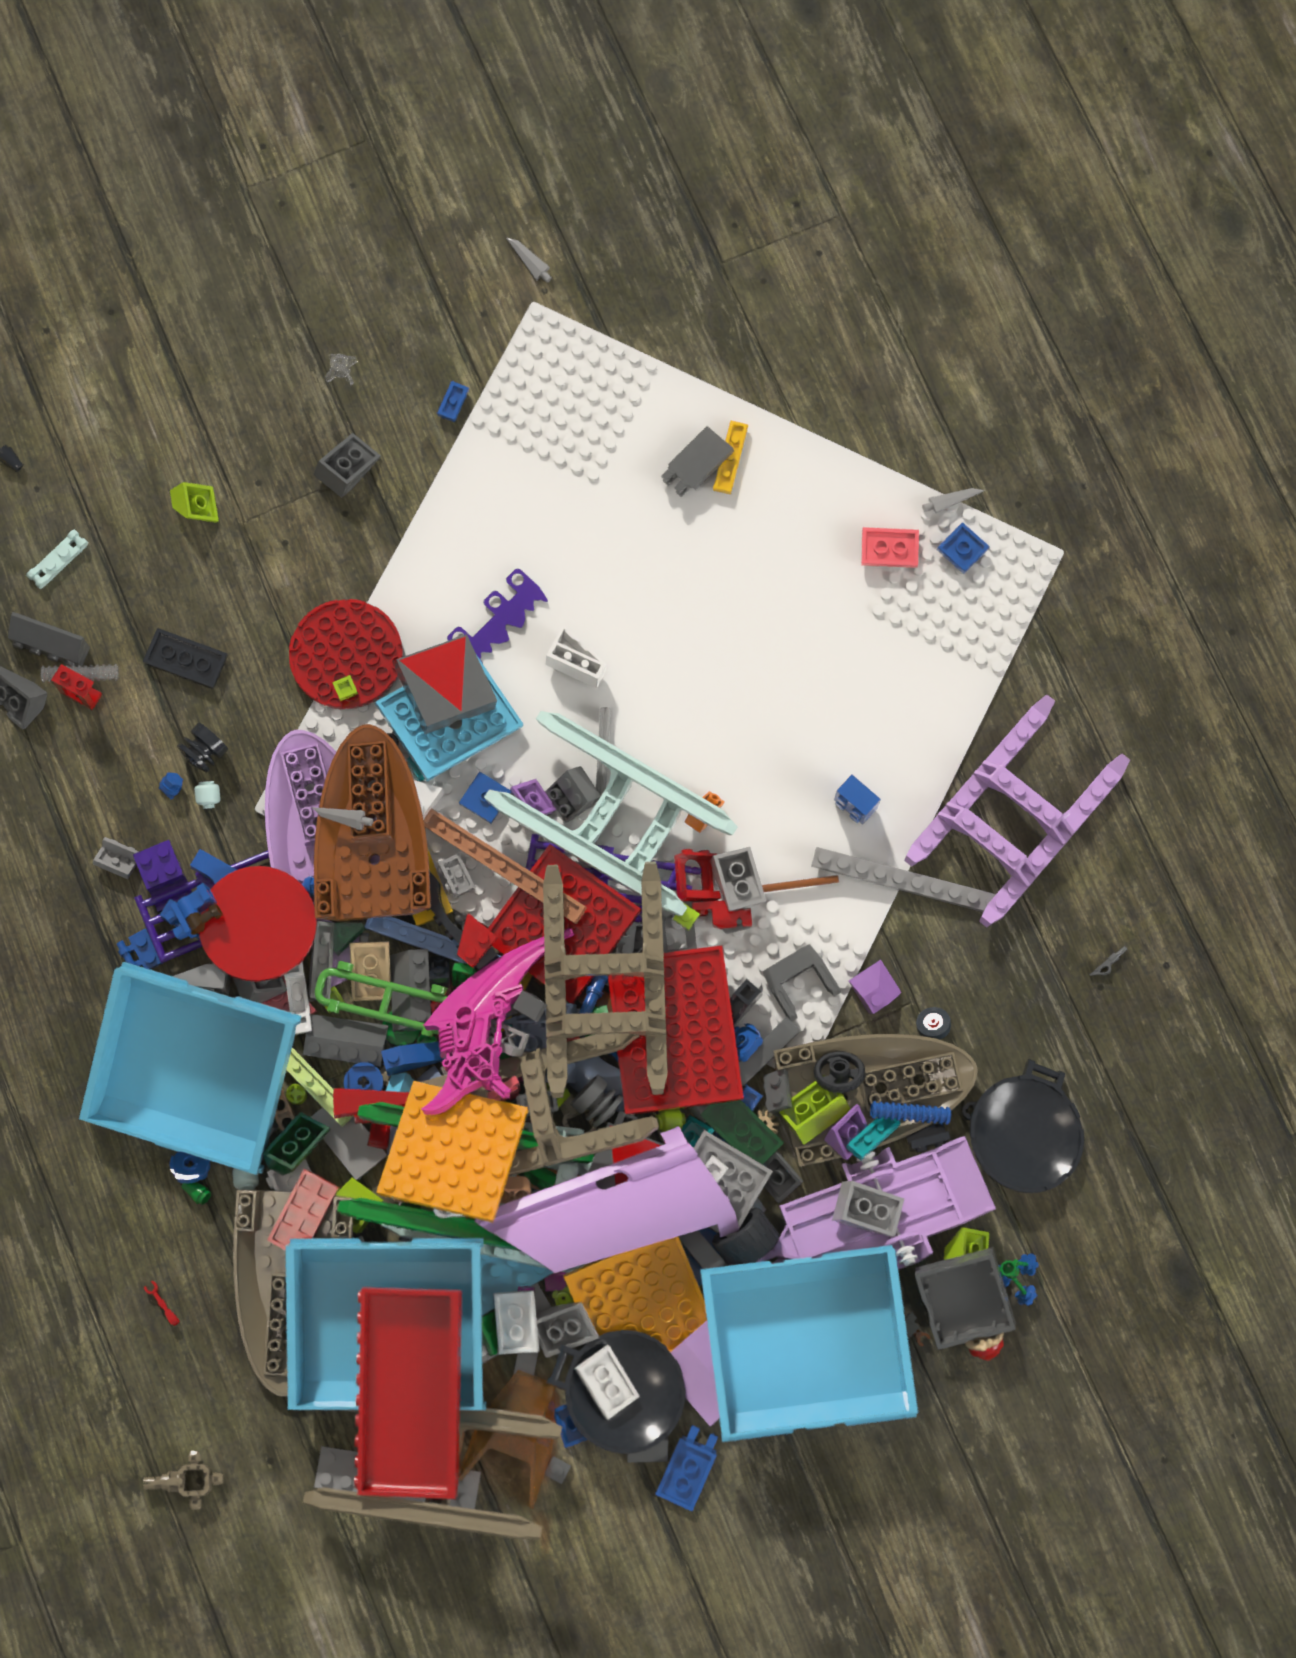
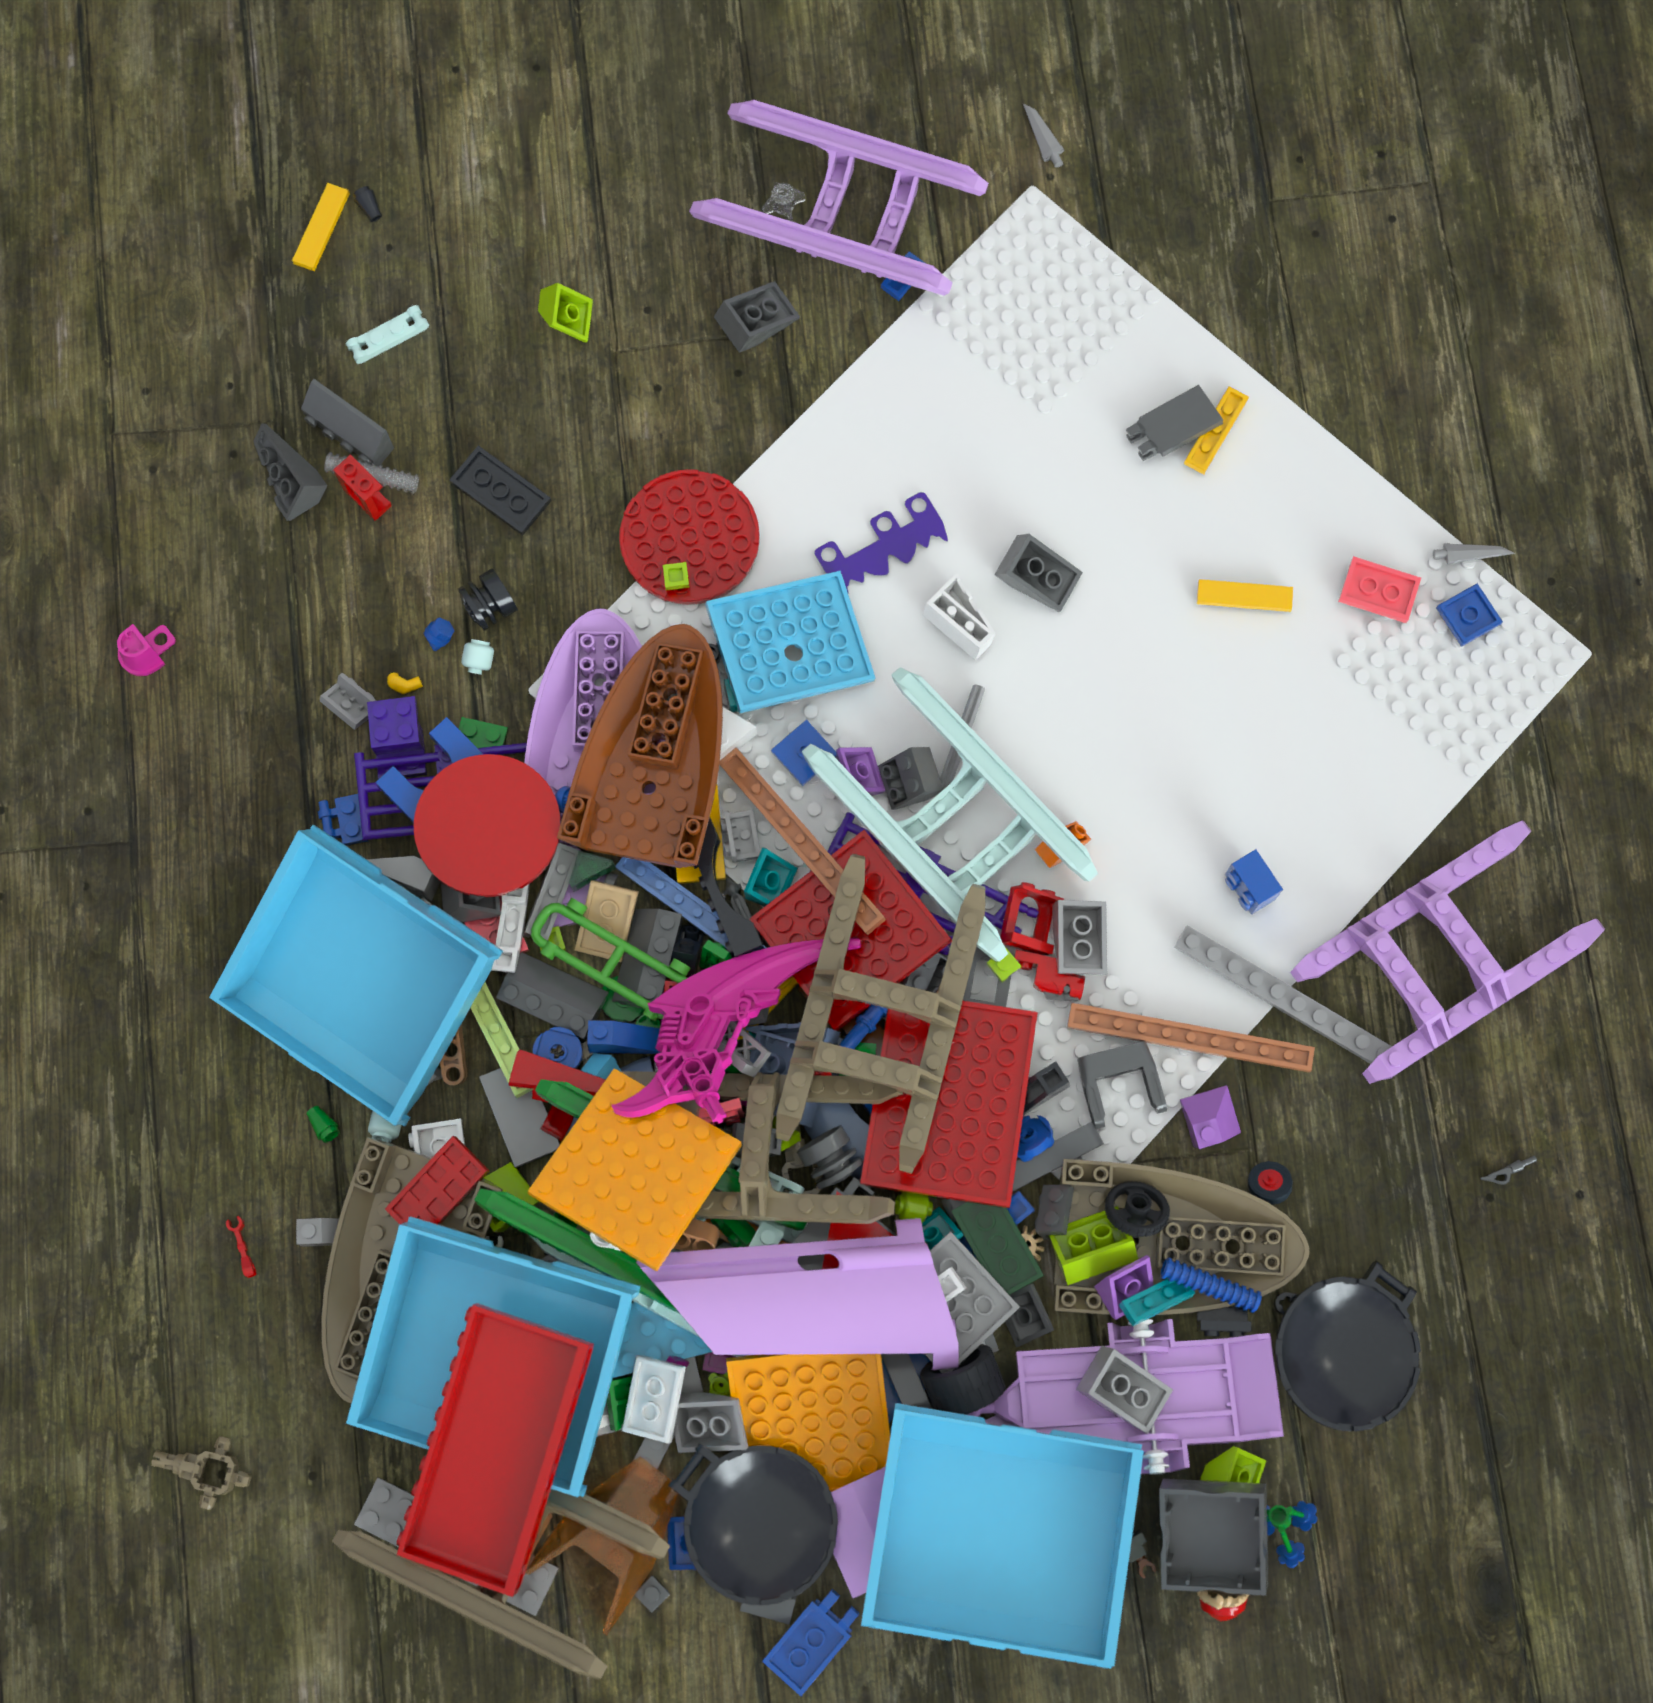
camera: 20 degrees right, 0 degrees up
blue hips [165,883,223,940] -> none
blue plate [170,1151,211,1183] -> none
dark green slope [263,1112,331,1176] -> none
lime wheel [286,1084,307,1105] -> none
light grey bar [312,807,373,830] -> none
dark grey tile [395,634,497,734] -> none
red wing [457,914,498,968] -> none
dark grey slope [512,990,547,1022] -> none
white tile [575,1345,640,1420] -> none
dark orange bar [762,875,839,892] -> none
none -> light grey slope [296,1218,339,1247]
none -> yellow arm [387,673,423,694]
none -> green wing [459,717,509,748]
none -> lavender piece [689,100,989,296]
none -> teal slope [744,848,798,907]
none -> dark grey slope [994,534,1083,612]
none -> nougat plate [1067,1003,1315,1073]
none -> yellow tile [1197,579,1293,612]

